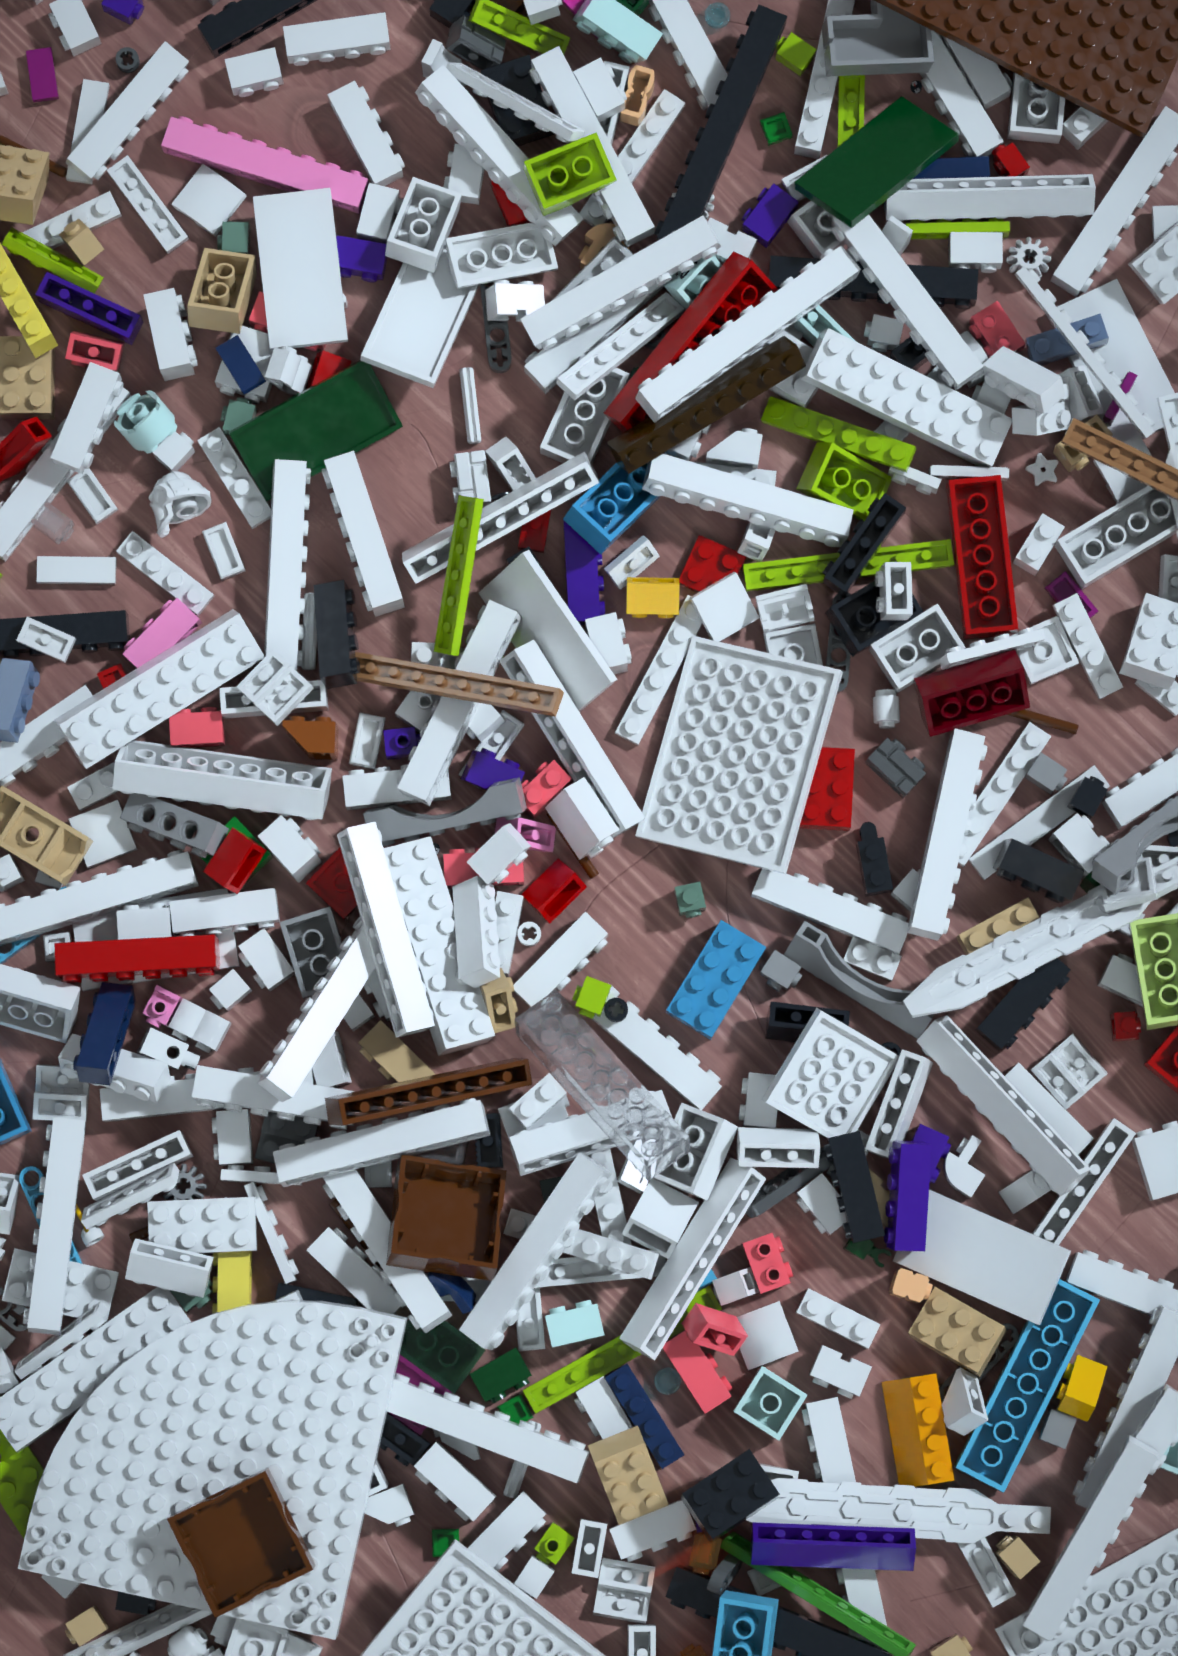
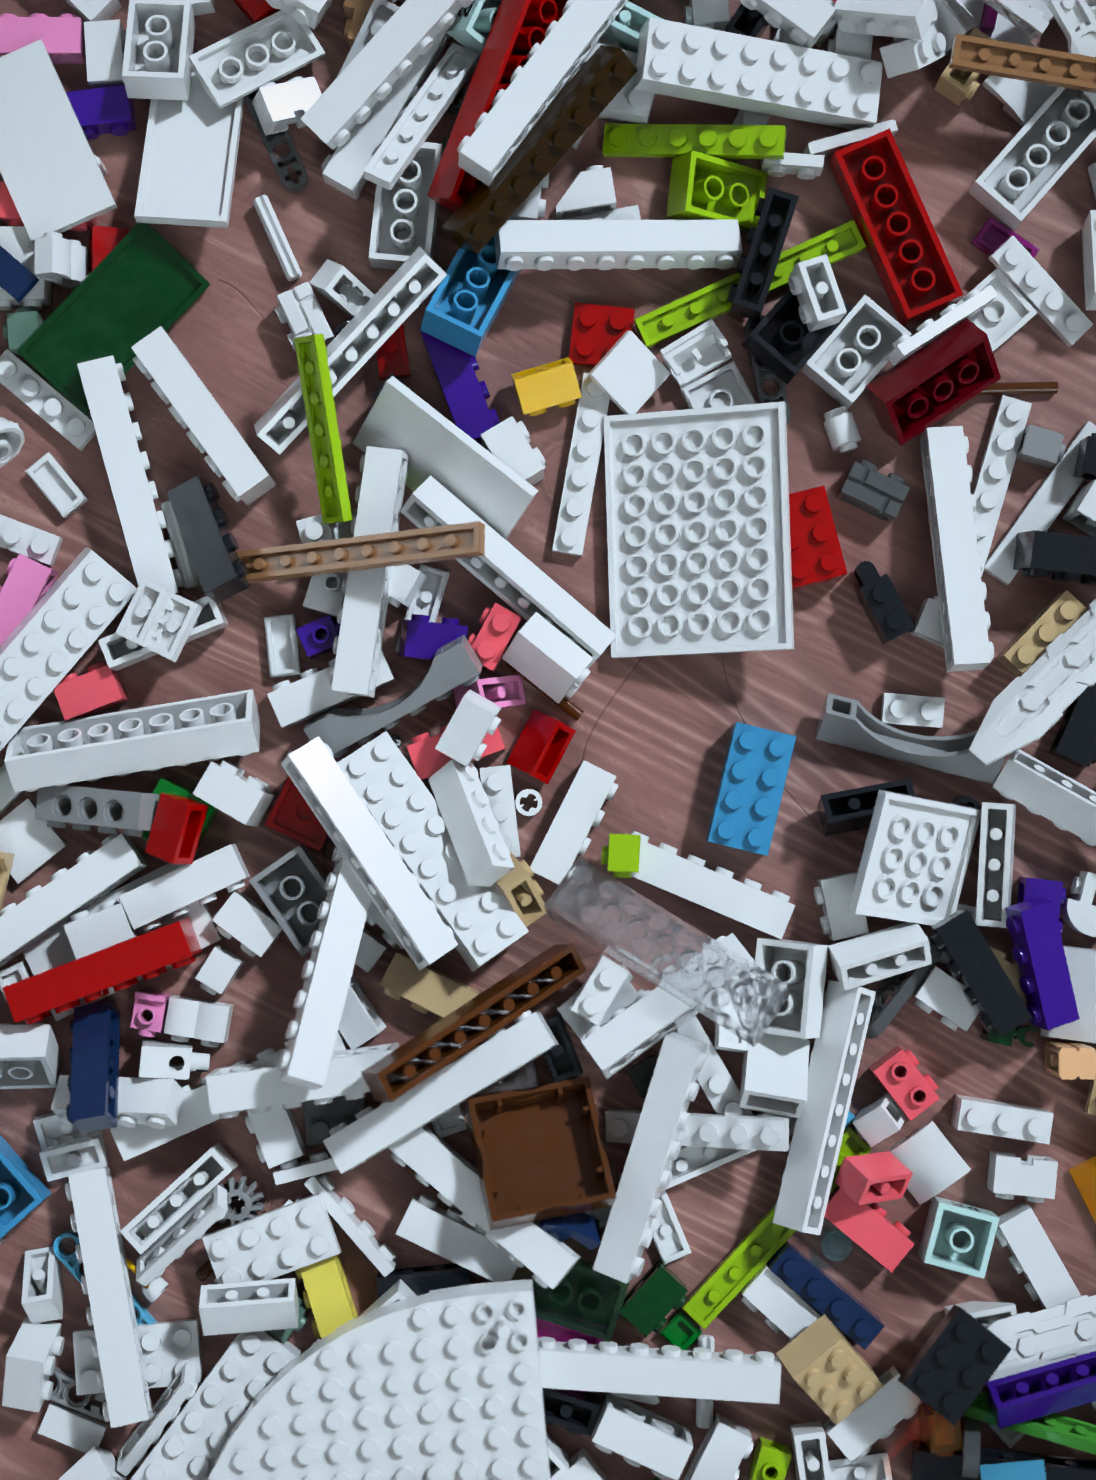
camera: 20 degrees left, 5 degrees up
dark orange slope [282,716,339,760] -> none
light aqua brick [545,1300,605,1348] -> none
white plate [604,535,660,590] -> none
black bush [604,998,628,1022] -> none
sand green brick [674,882,706,918] -> none
white brick [737,522,775,562] -> none
white brick [751,869,909,955] -> none
light grey brick [760,950,802,992] -> none
white brick [1013,513,1065,576] -> none
white plate [1025,453,1059,486] -> none

